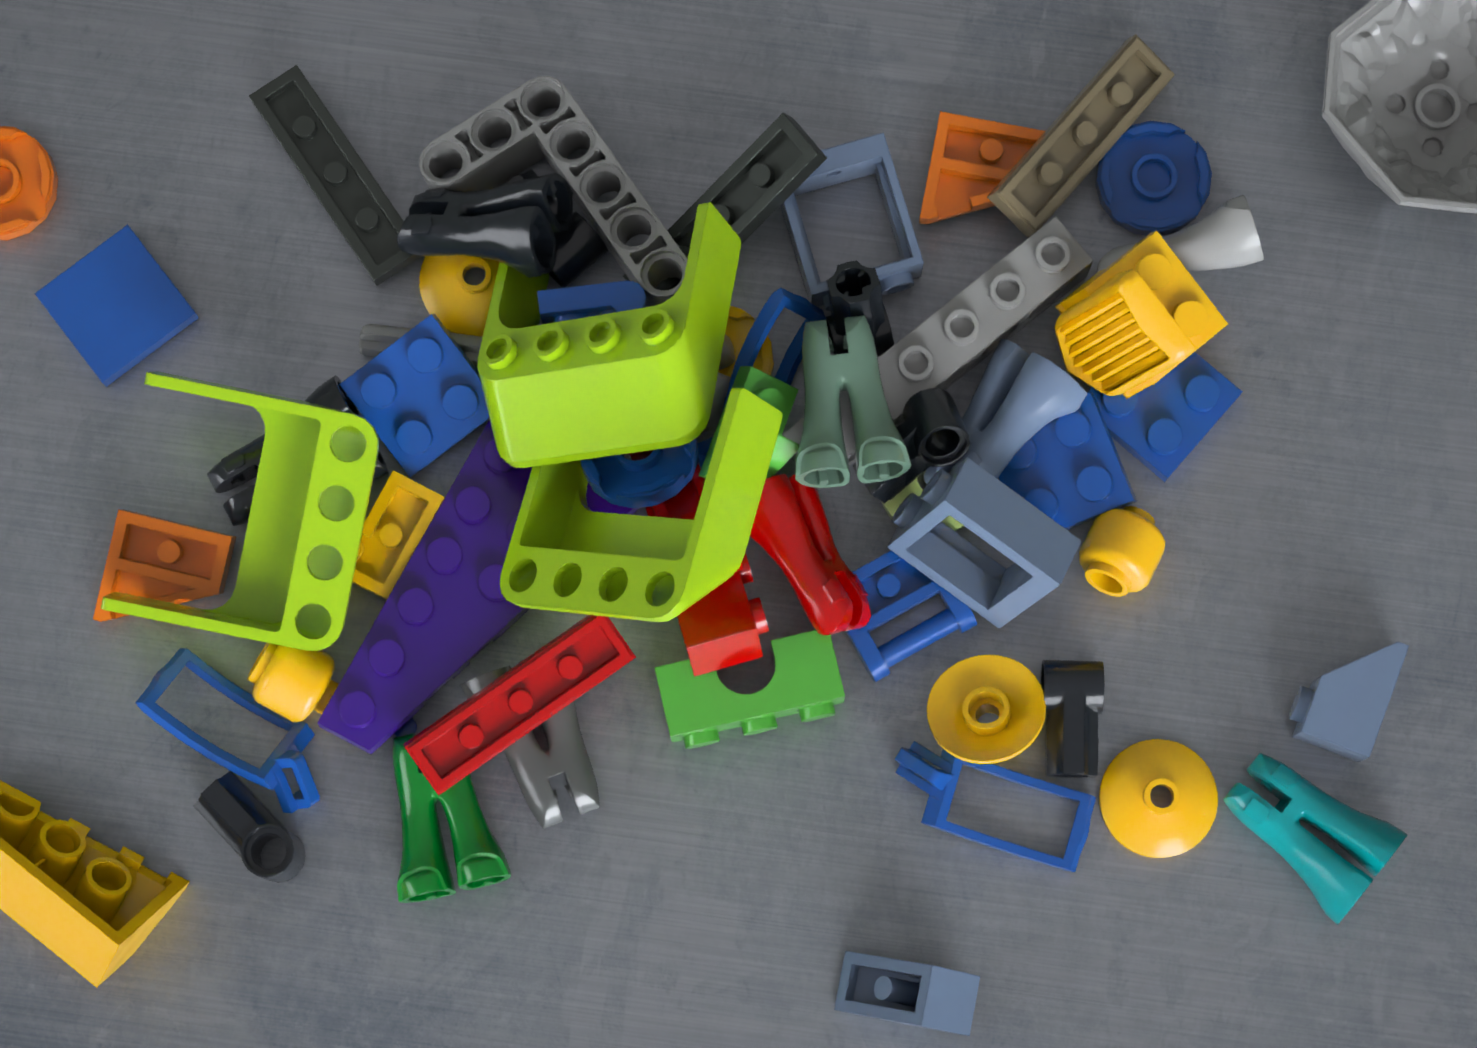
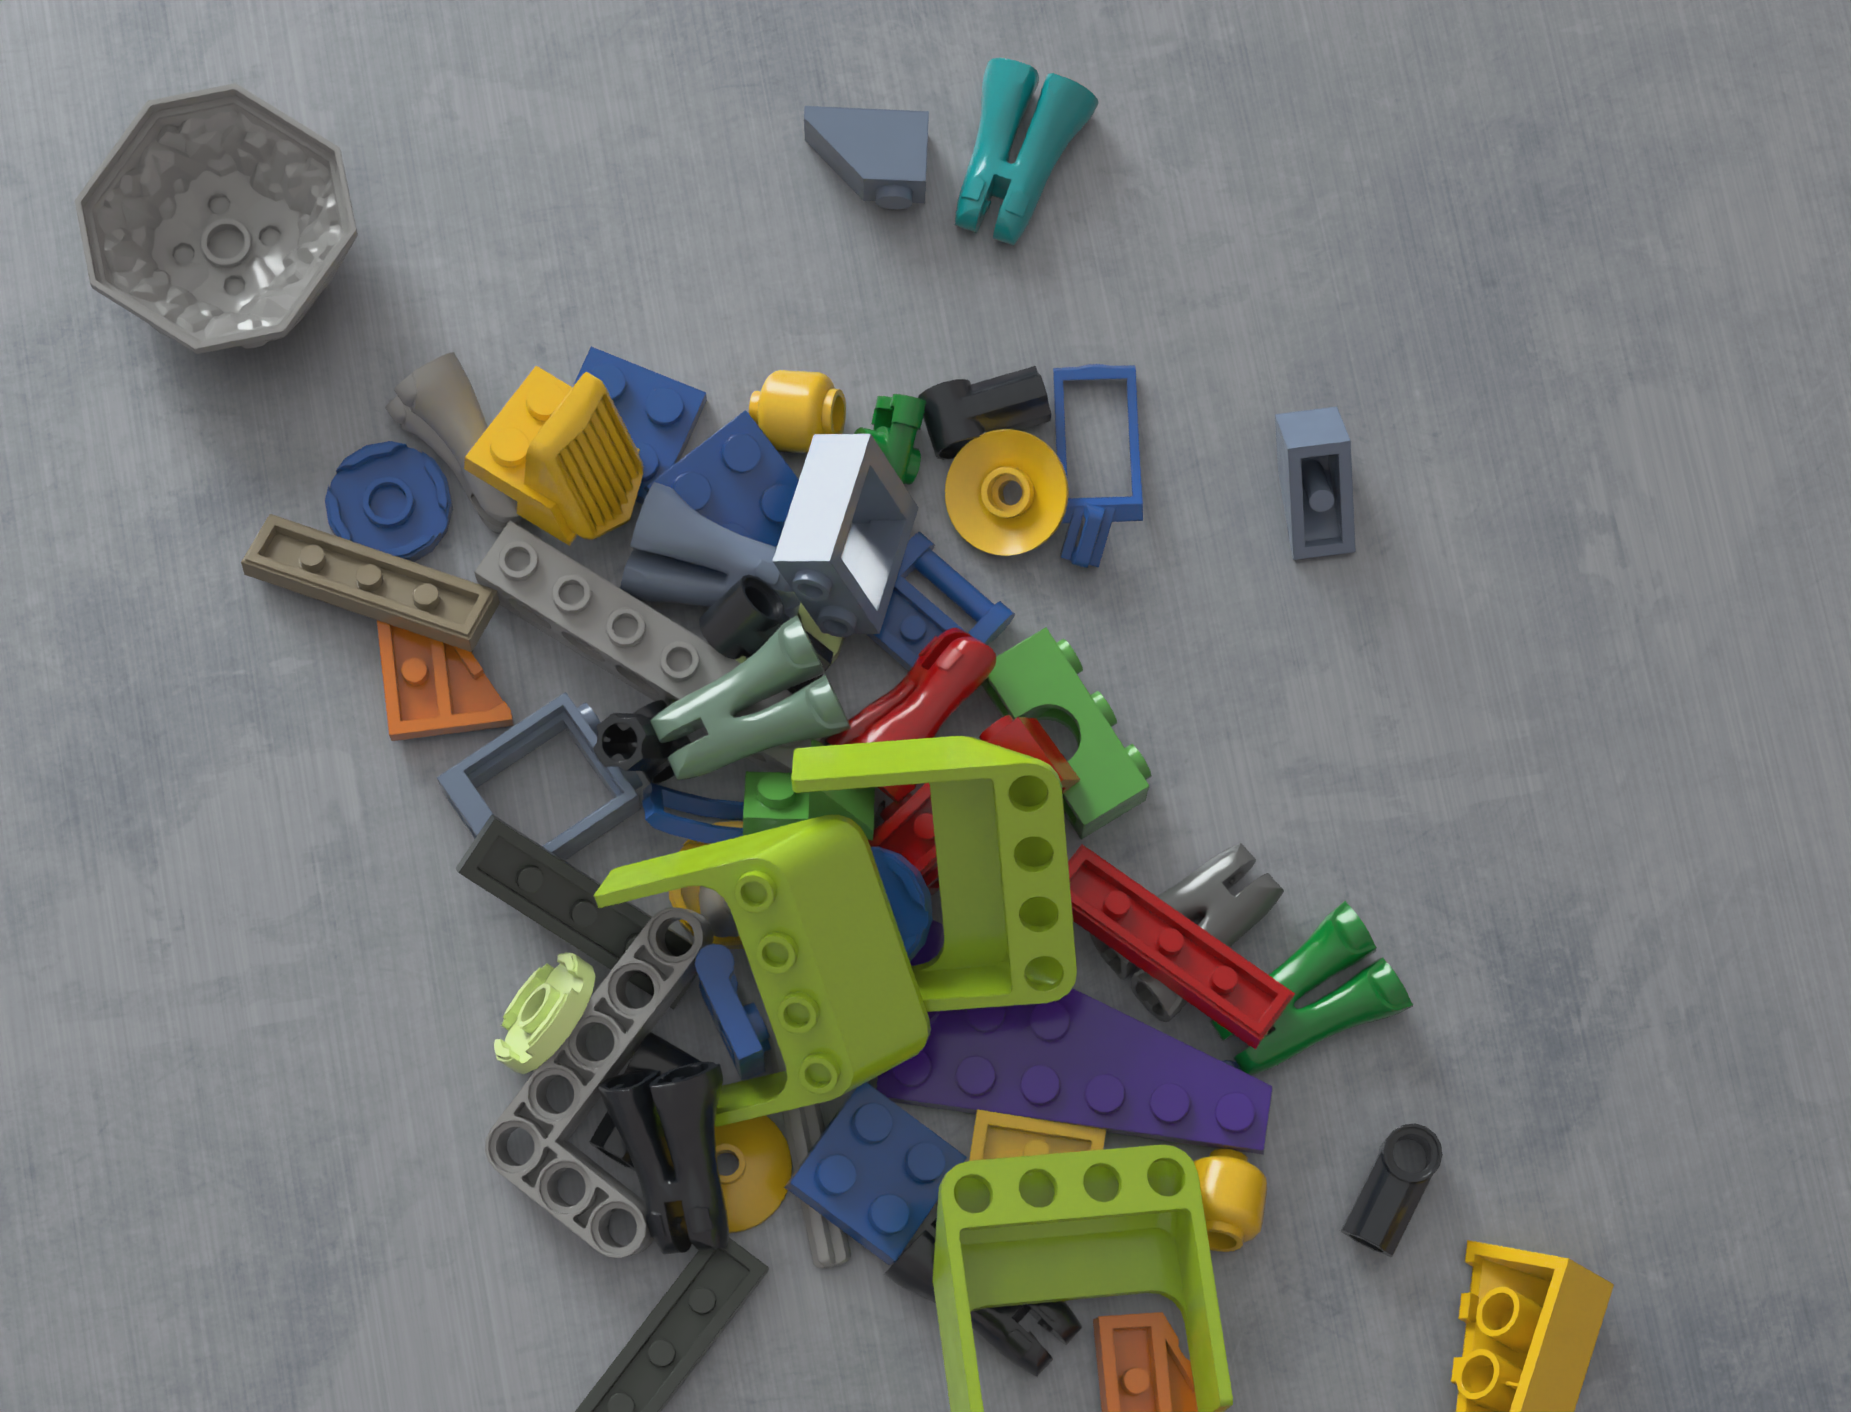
camera: 115 degrees left, 5 degrees down
blue sword [135,648,320,813] -> none
yellow dish [1099,739,1218,858] -> none
none -> yellowish green tile [494,952,596,1074]
none -> green plate [854,394,926,485]

